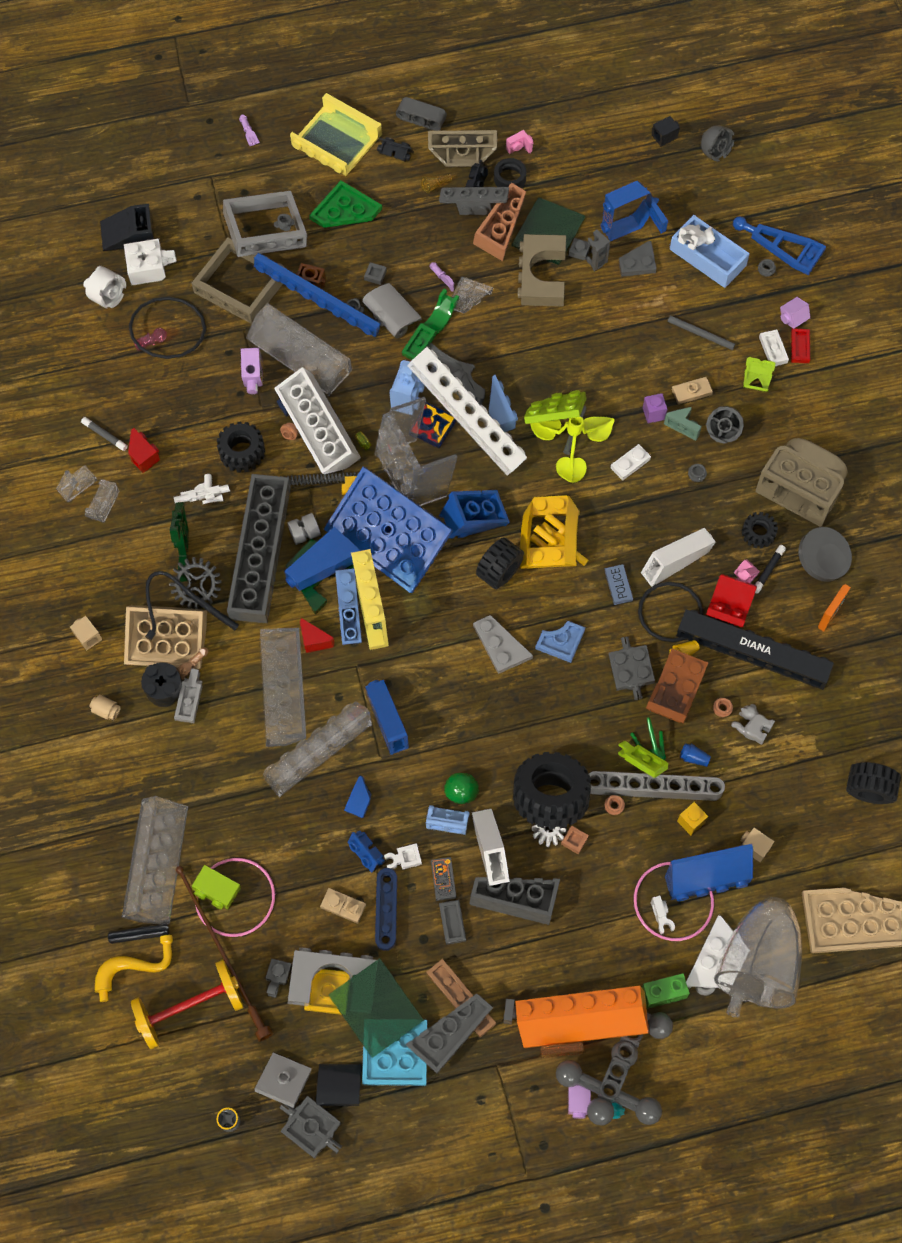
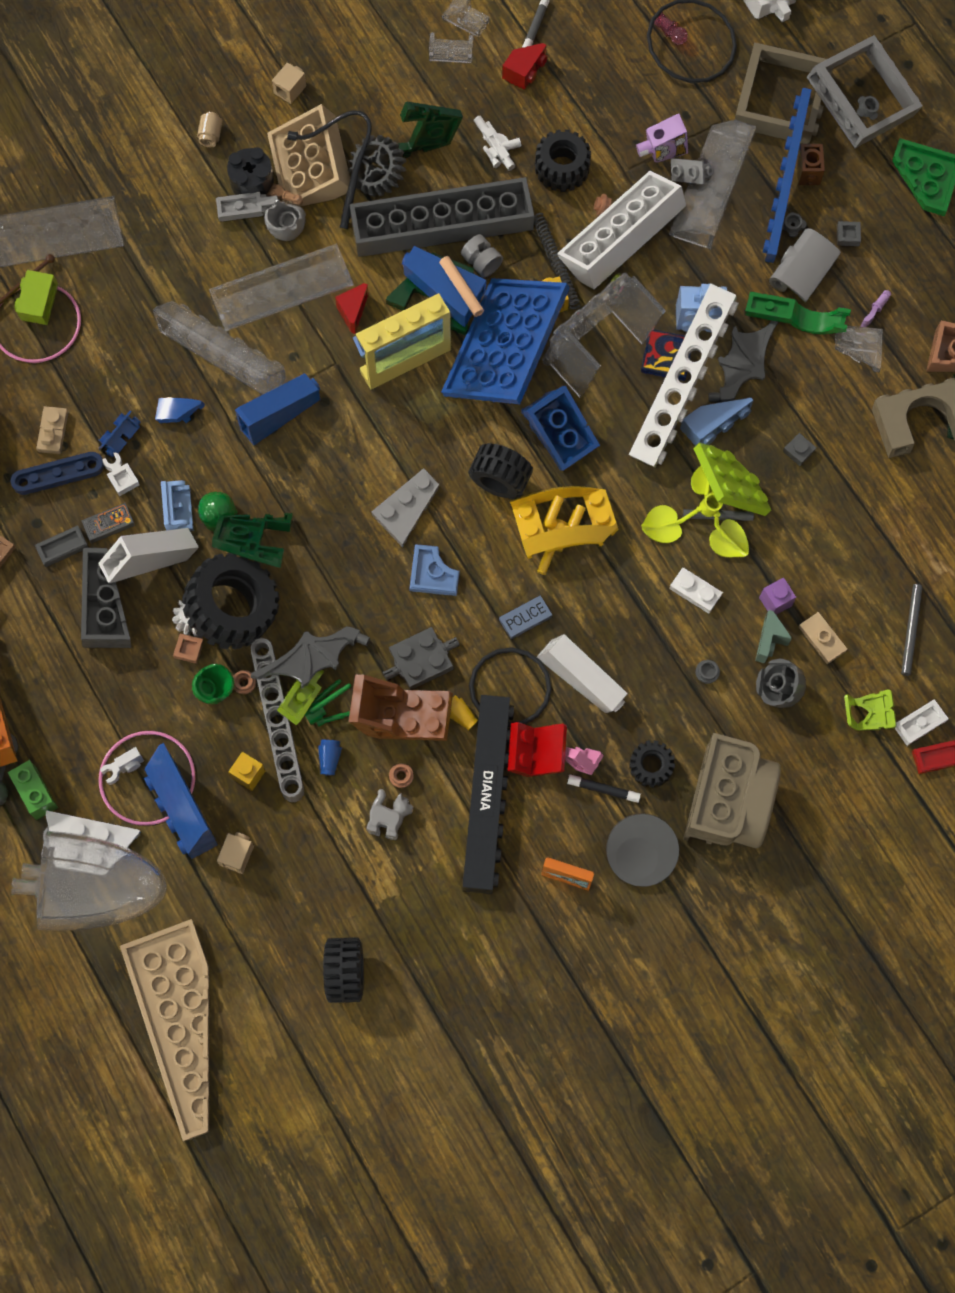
camera: 70 degrees right, 5 degrees up
none -> green hair [191,664,234,704]
none -> dark green wing [212,513,293,568]
none -> dark grey animal [251,626,370,689]
none -> light grey hair [264,200,306,241]
none -> light nougat piece [439,256,484,317]
none -> light grey hinge [671,158,714,184]
none -> dark grey plate [783,433,817,466]

